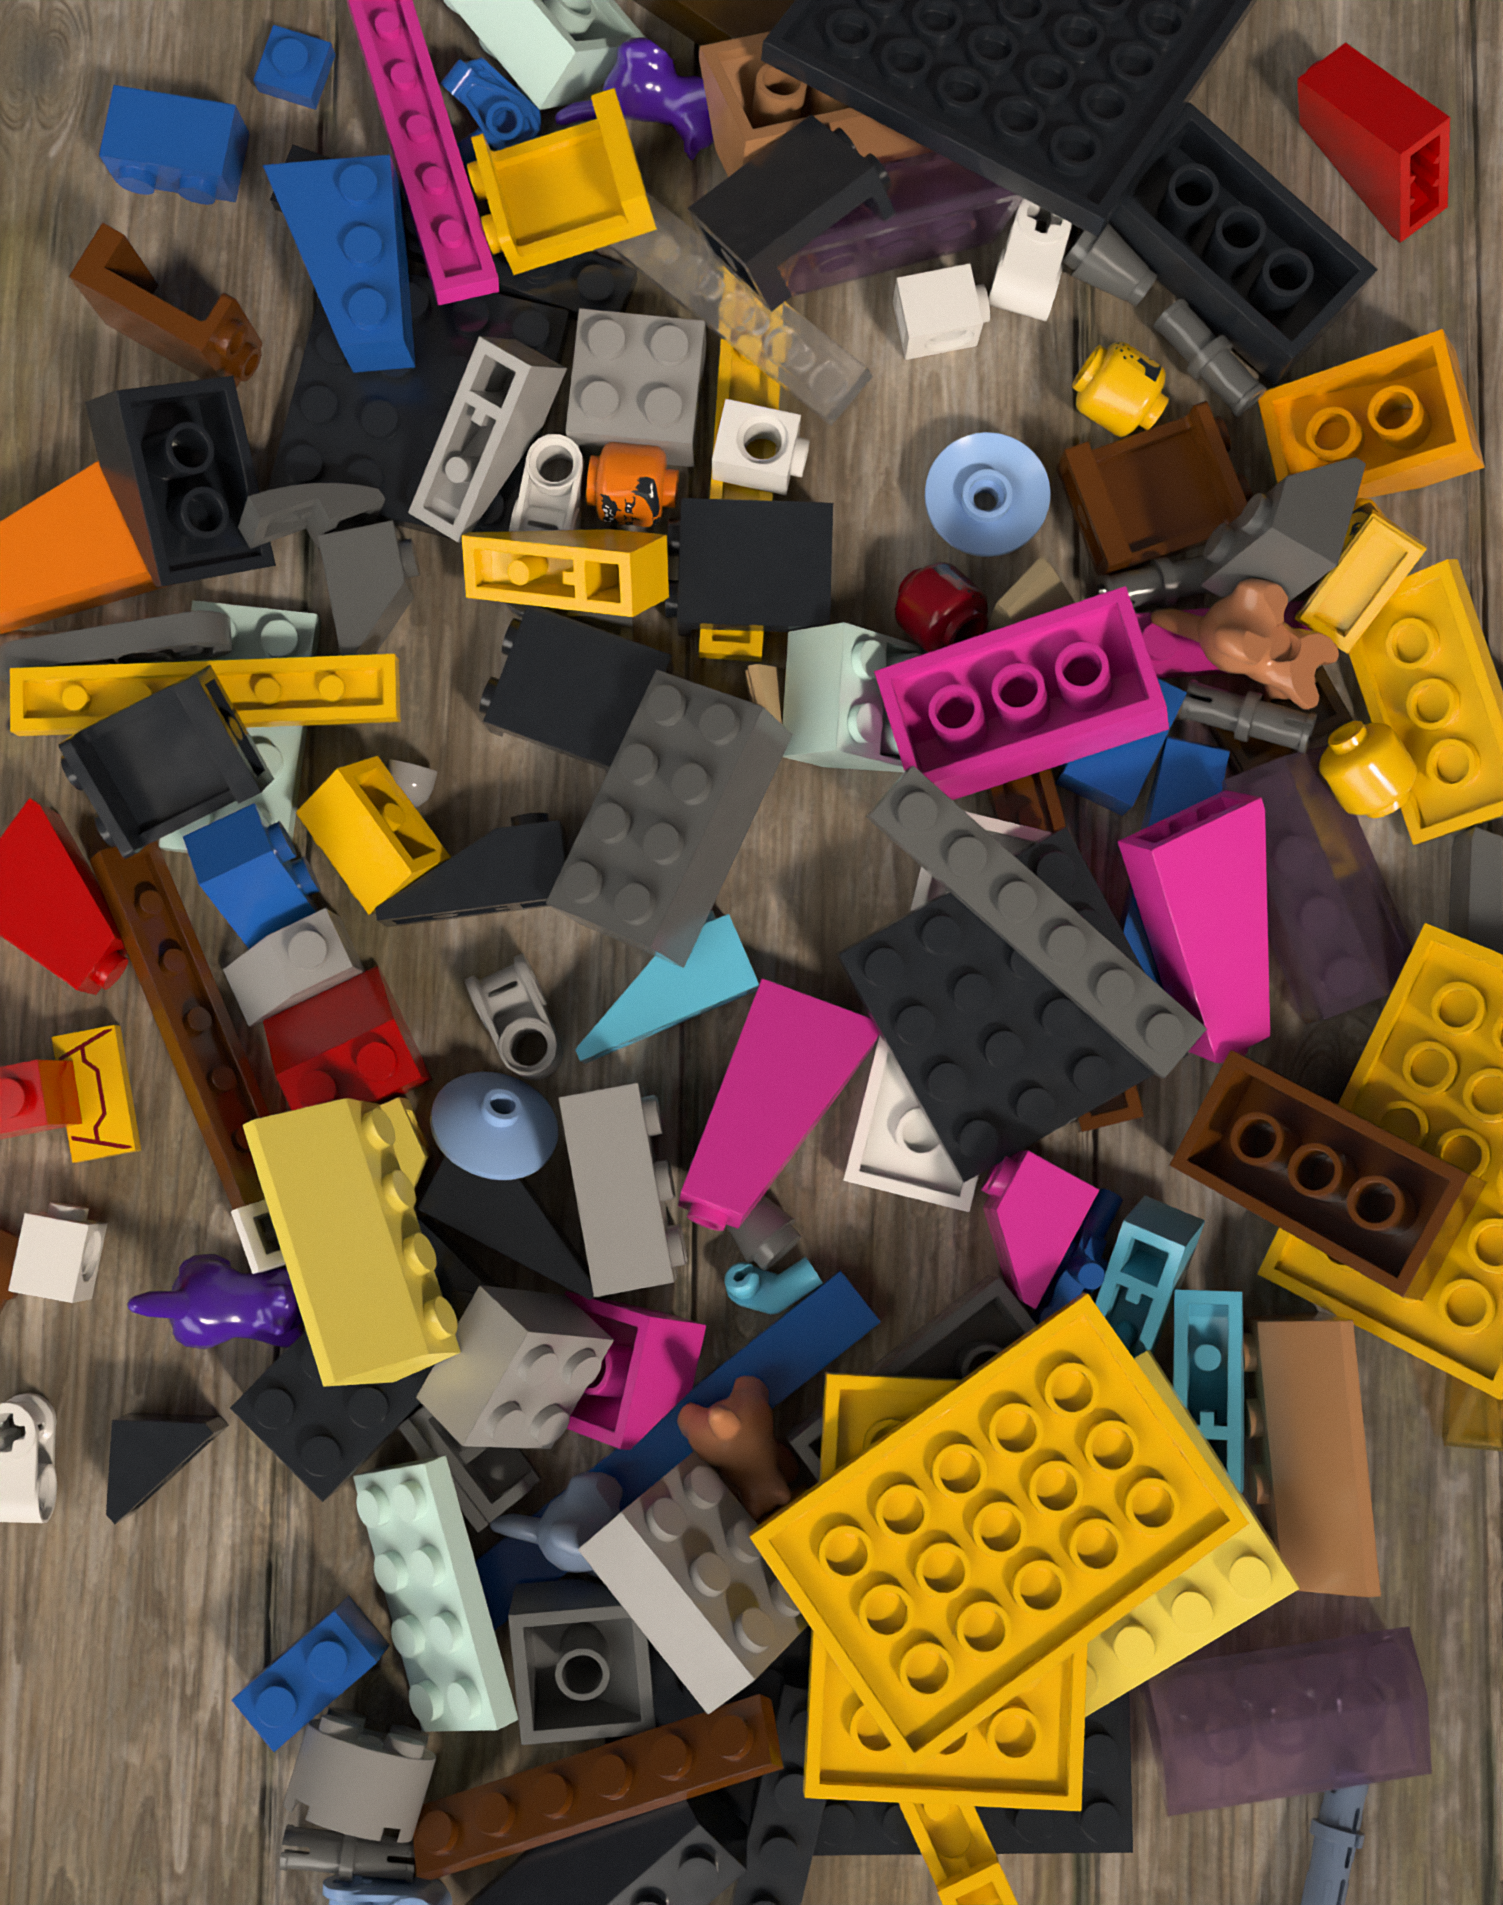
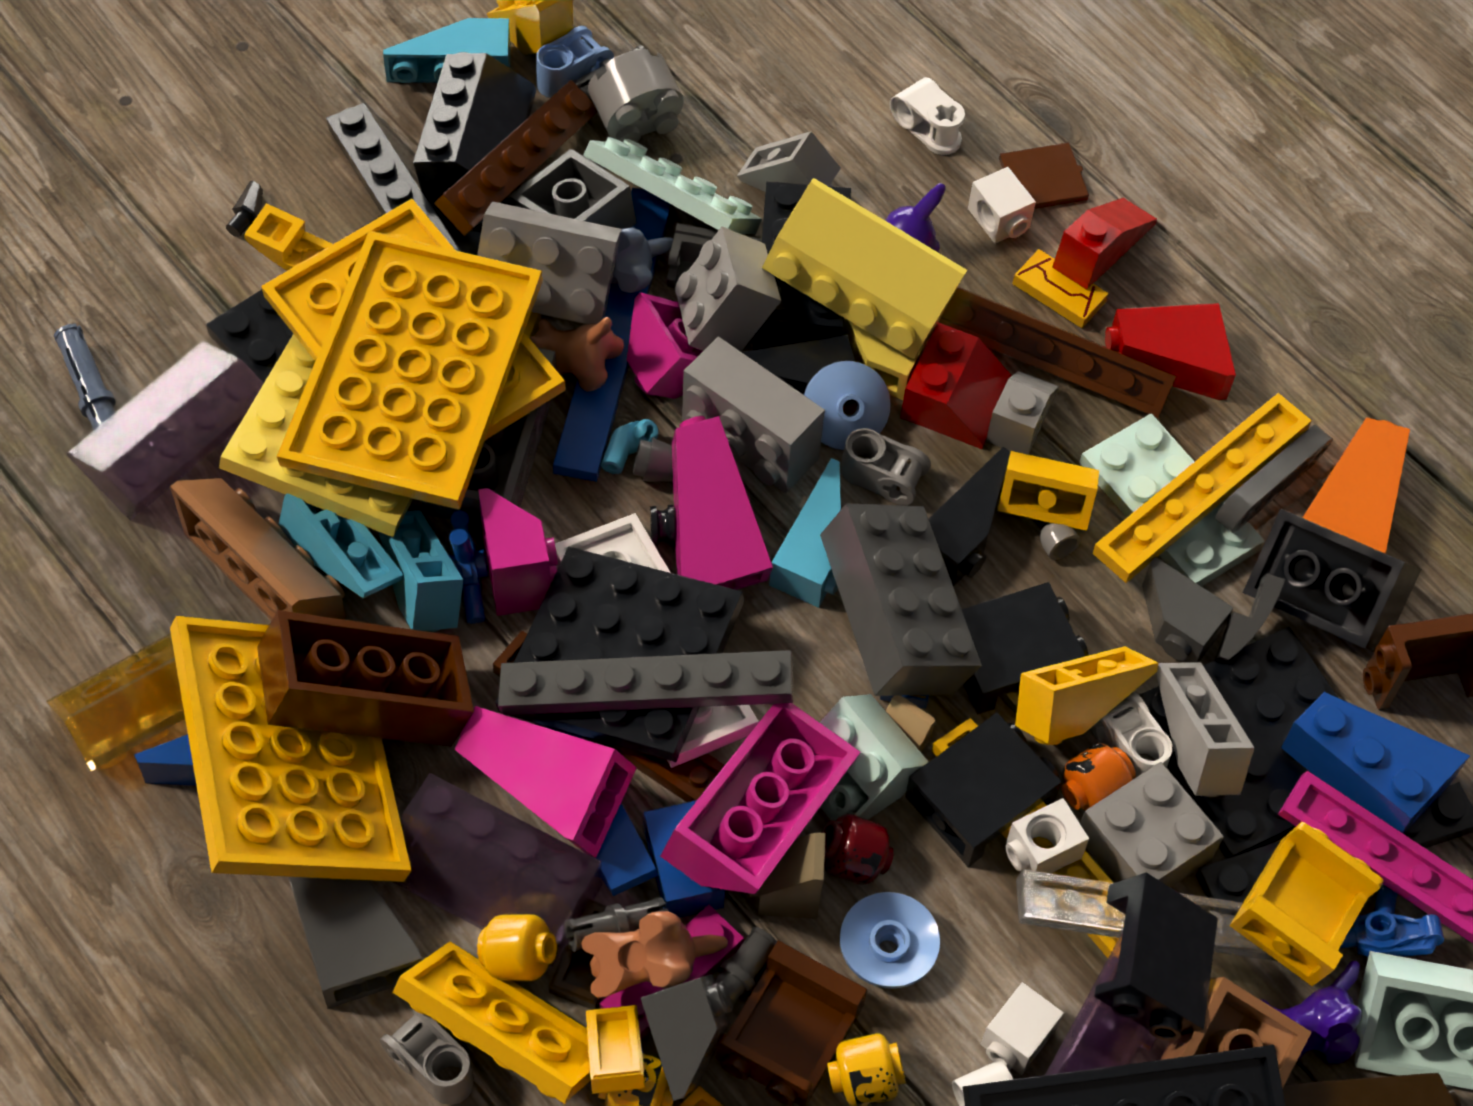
camera: 135 degrees right, 25 degrees down
black panel [59,665,274,859] -> none
black slope [106,1412,229,1525] -> none
blue brick [183,803,321,949] -> none
blue brick [231,1595,390,1752] -> none
none -> black bush [650,505,675,547]
none -> light grey slope [737,131,841,192]

